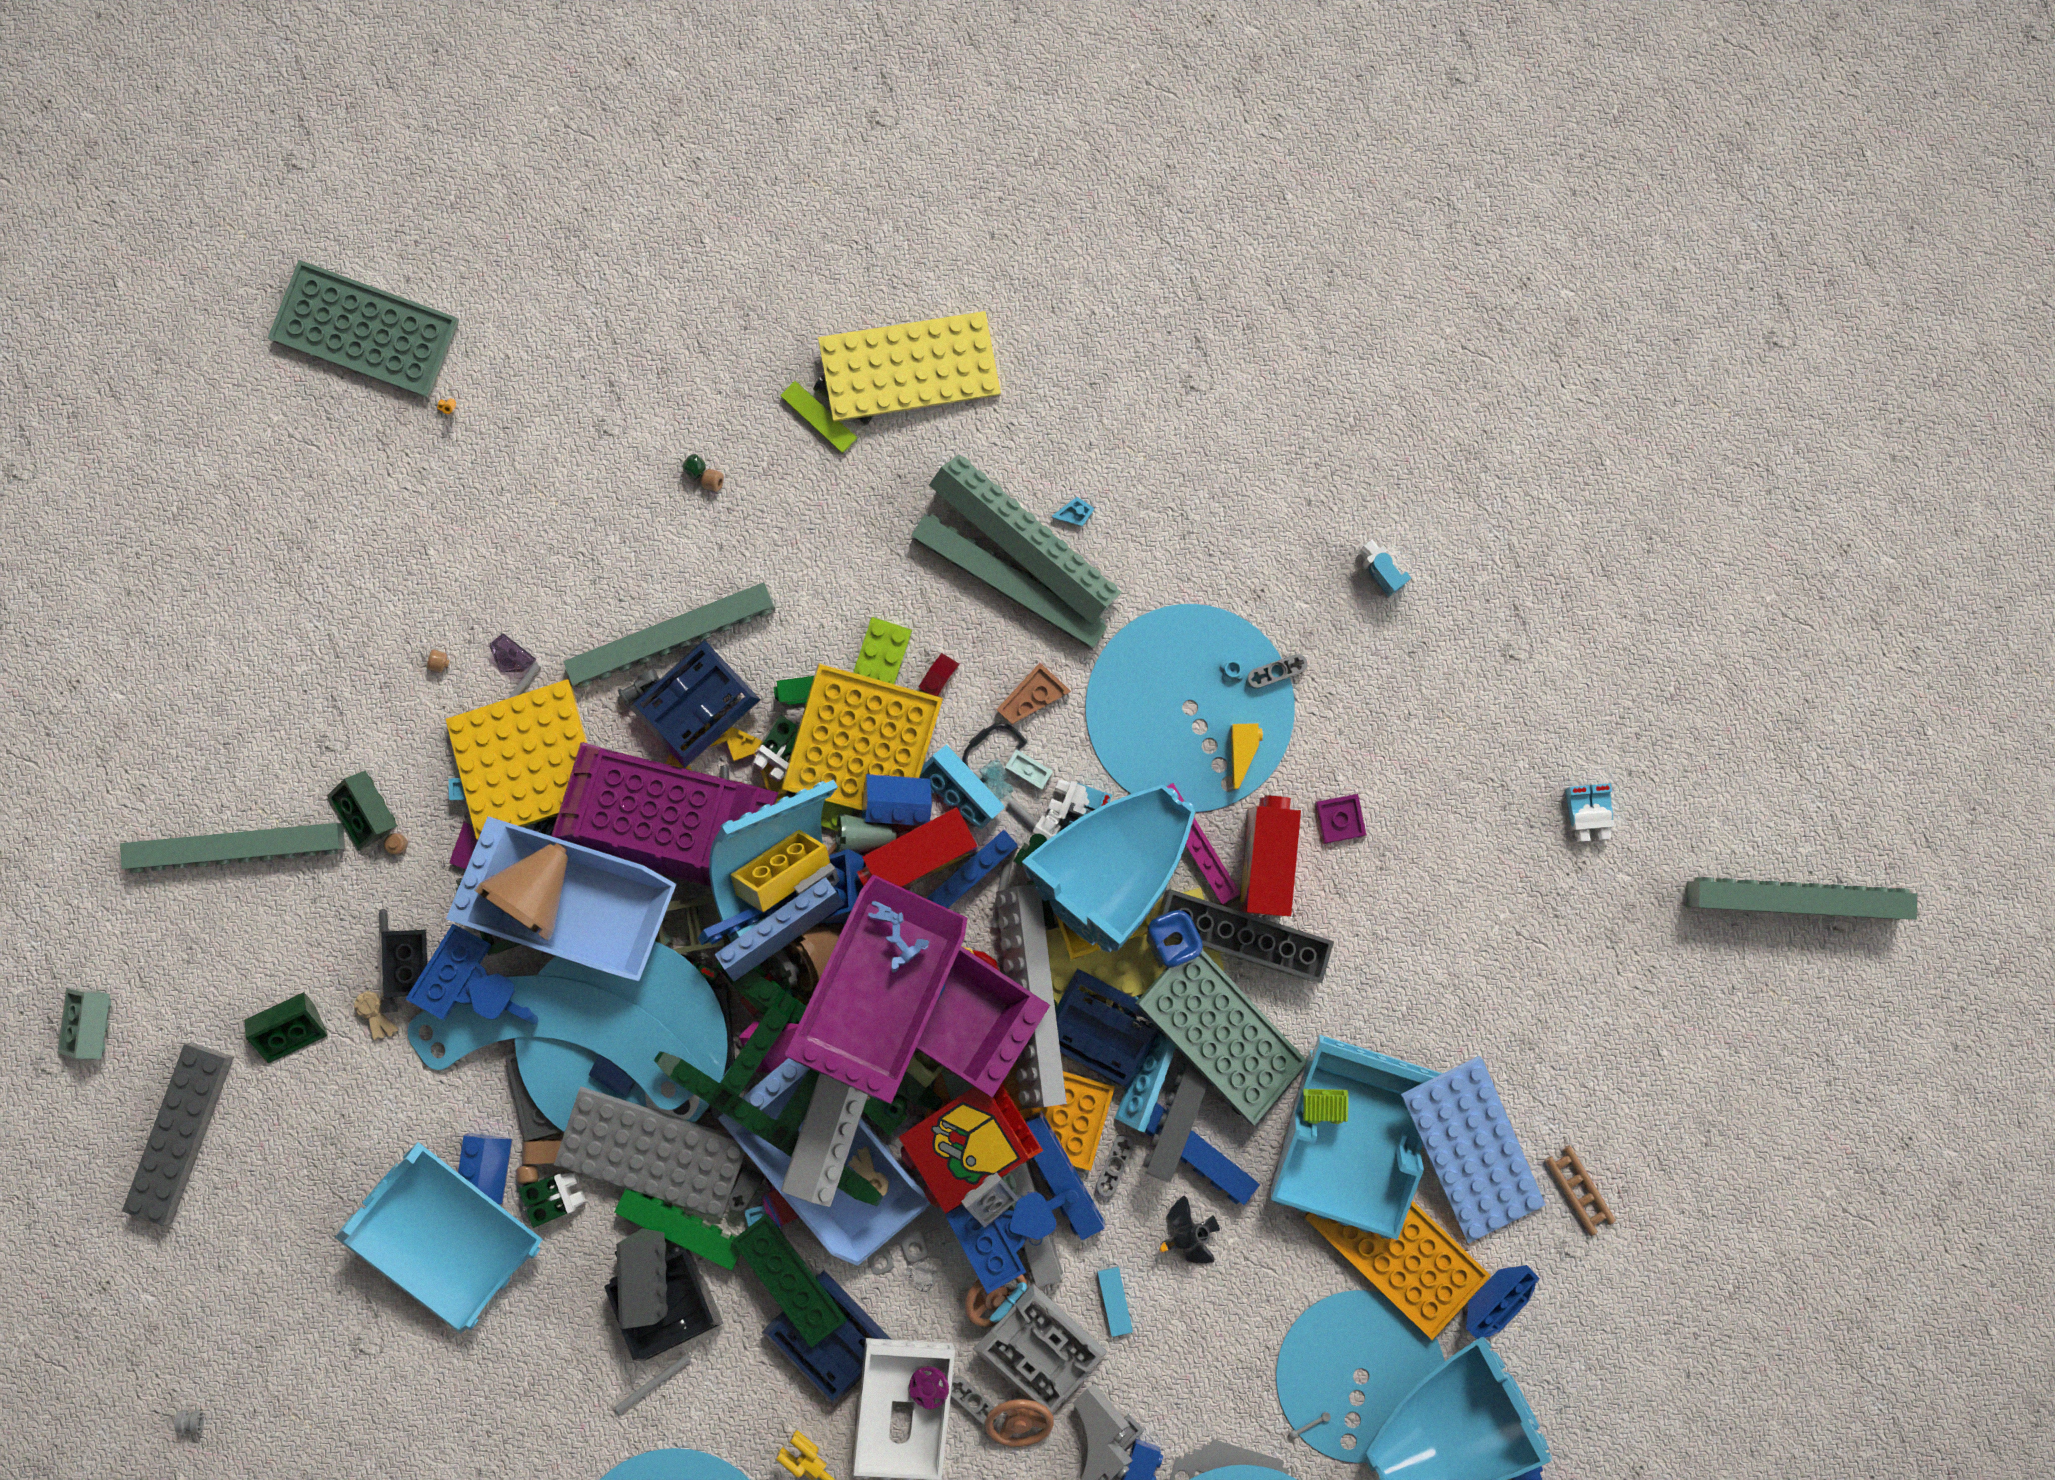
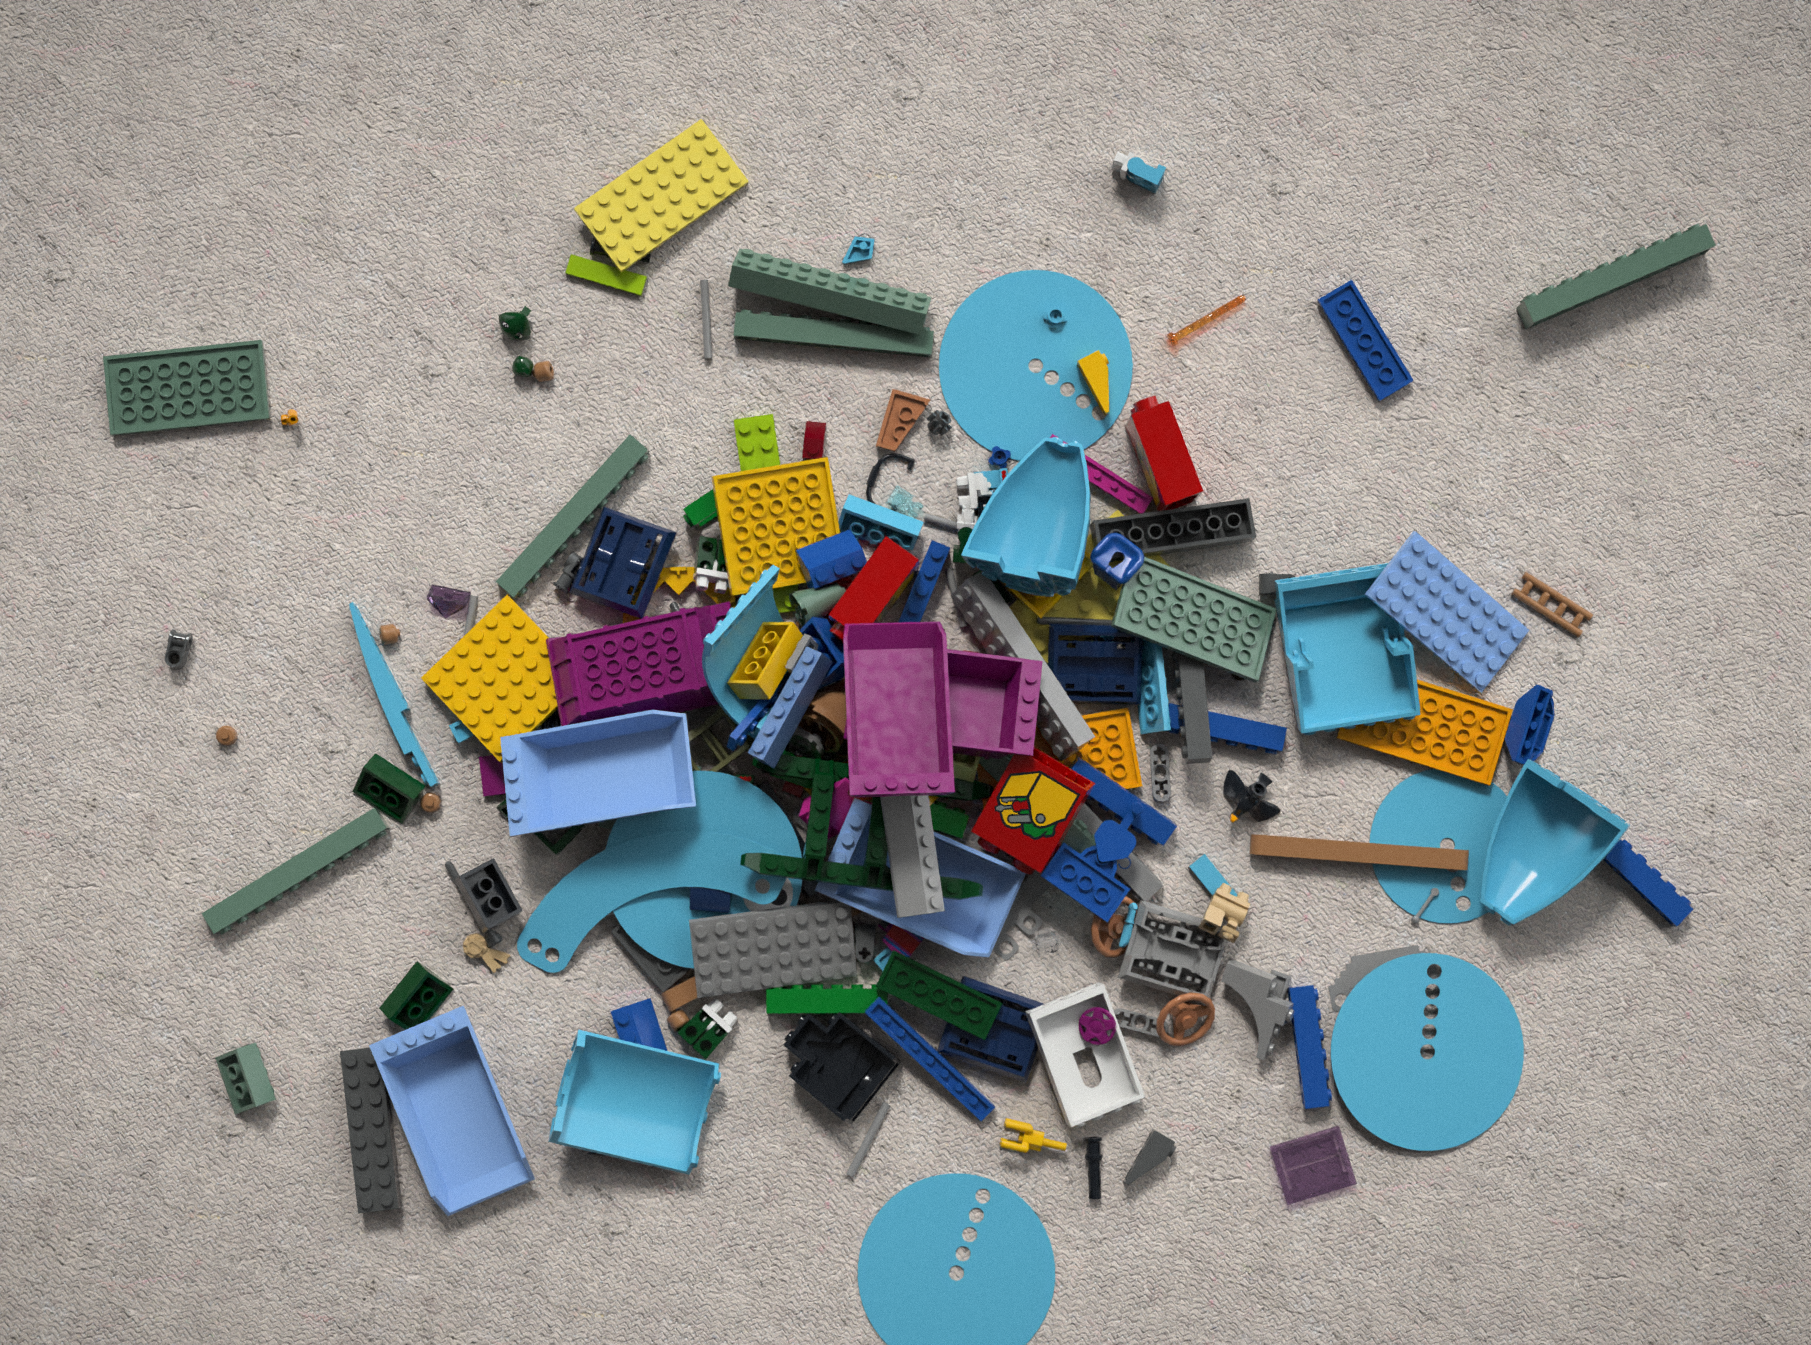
camera: 25 degrees left, 0 degrees up
blue plate [406,924,538,1024] -> none
medium nougat cone [474,843,568,941] -> none
dark grey slope [616,1228,668,1329] -> none
tan piece [848,1146,889,1196] -> none
medium blue piece [868,901,929,973] -> none
dark green piece [883,1094,907,1119] -> none
light grey plate [961,1172,1019,1228] -> none
light aqua plate [1005,749,1053,790] -> none
light grey beam [1247,654,1308,689] -> none
lime brick [1303,1089,1348,1124] -> none
magenta tile [1315,794,1367,844] -> none
hips [1565,783,1615,842] -> none
none -> dark grey piece [165,629,193,669]
none -> medium nougat piece [216,725,238,746]
none -> medium azure slope [349,602,440,787]
none -> light blue piece [369,1005,535,1216]
none -> dark green piece [499,306,531,341]
none -> light grey bar [700,280,712,359]
none -> blue plate [865,997,995,1121]
none -> dark grey gear [927,410,952,436]
none -> blue plate [988,446,1011,469]
none -> dark grey piece [1036,617,1113,625]
none -> clear orange bar [1167,295,1246,347]
none -> tan hips [1198,883,1251,943]
none -> medium nougat beam [1249,834,1469,870]
none -> dark grey piece [1259,573,1295,594]
none -> blue plate [1317,280,1414,402]

